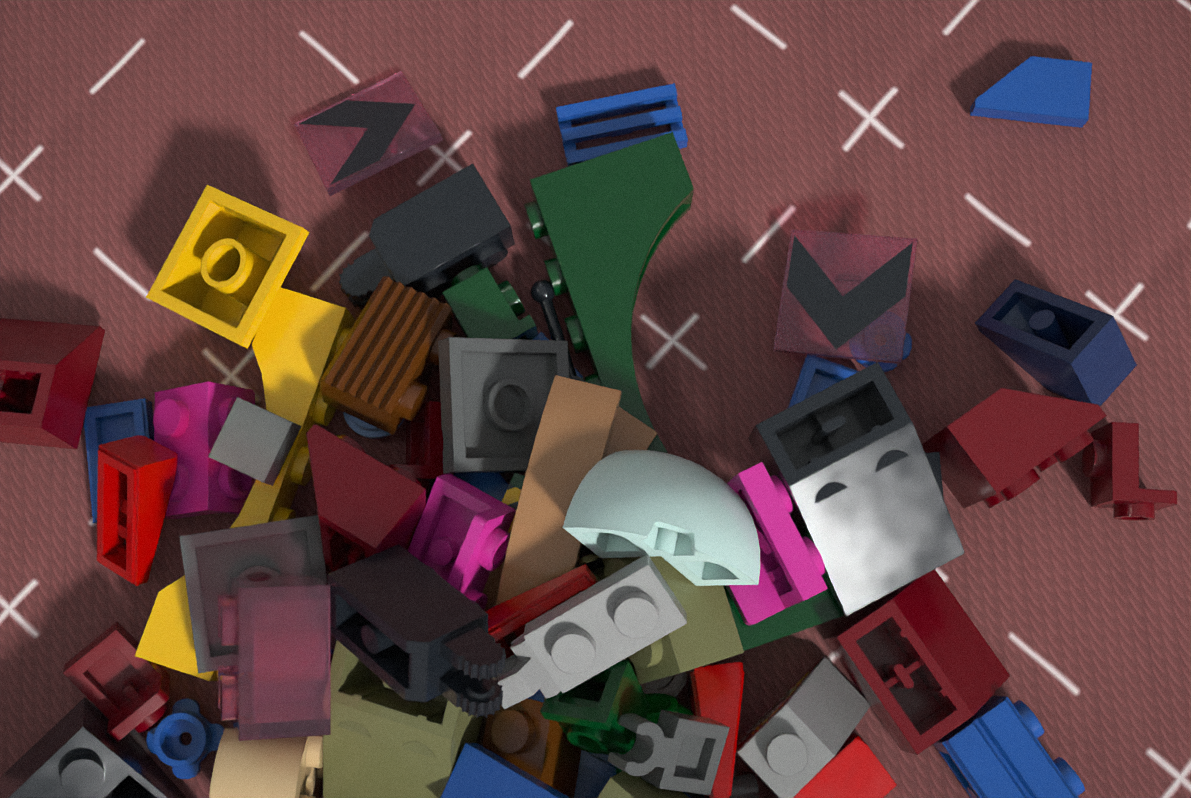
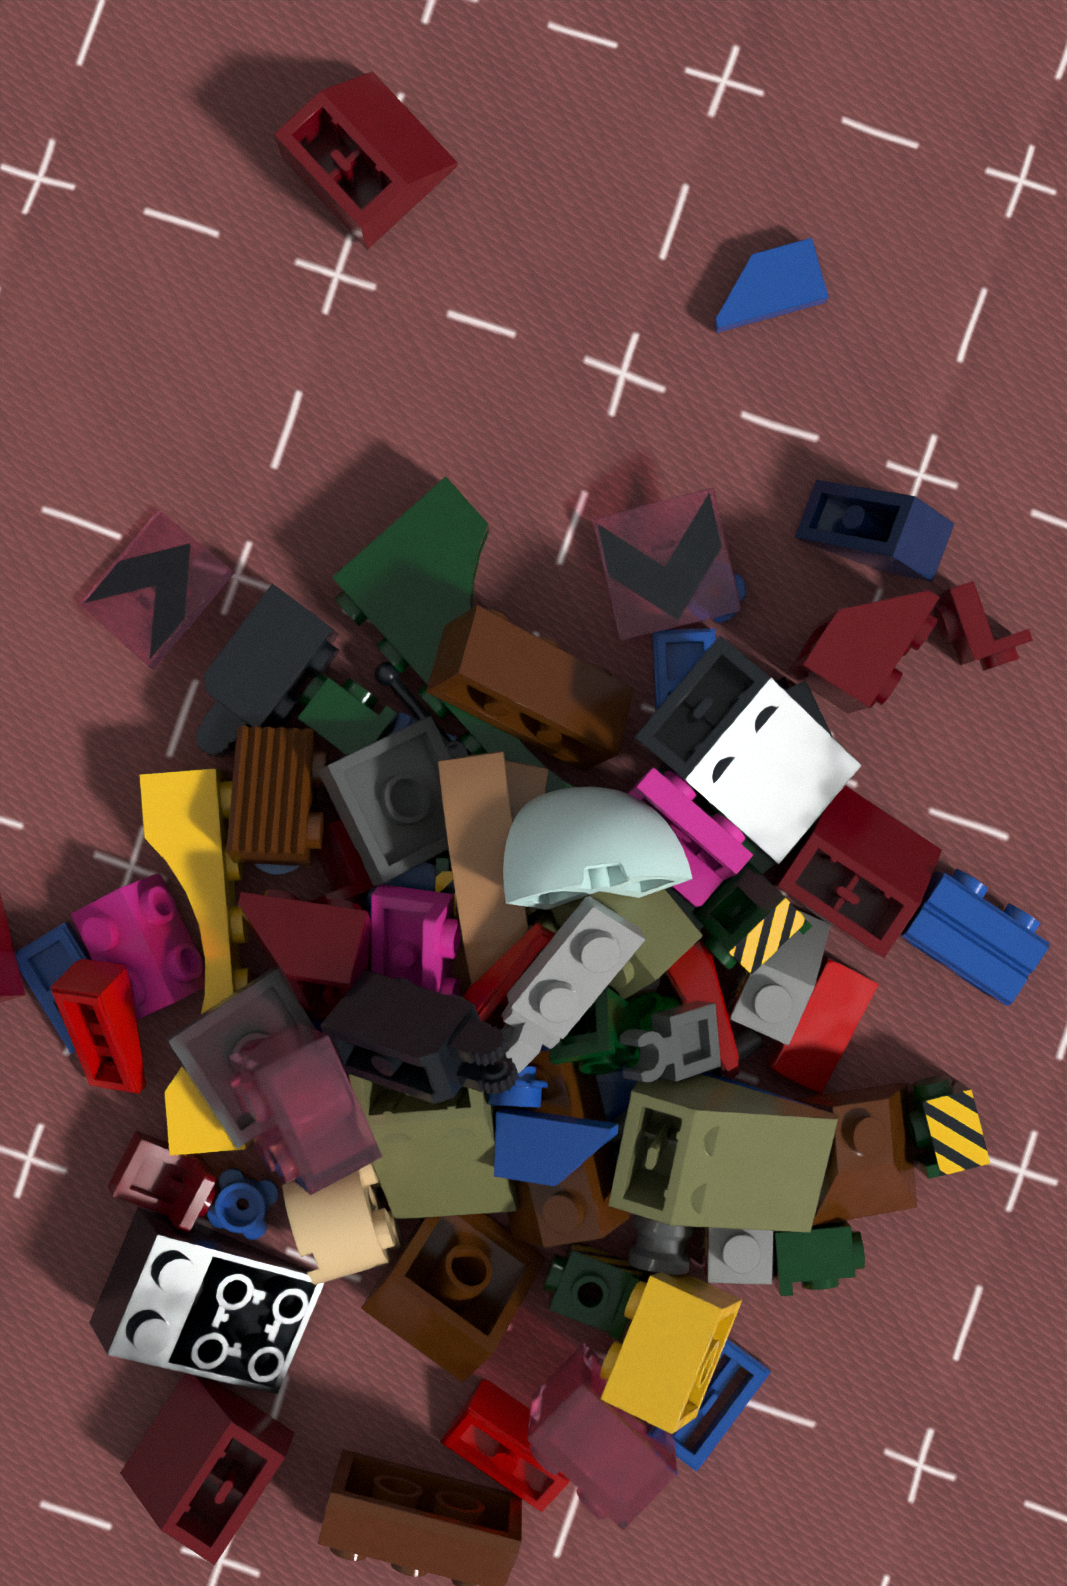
camera: 30 degrees left, 10 degrees up
yellow slope [146,185,310,349] -> none
dark grey tile [208,397,301,486] -> none
blue tile [556,83,688,167] -> none
none -> reddish brown brick [426,605,634,771]
none -> blue plate [488,1066,548,1108]
none -> dark green brick [694,861,812,974]

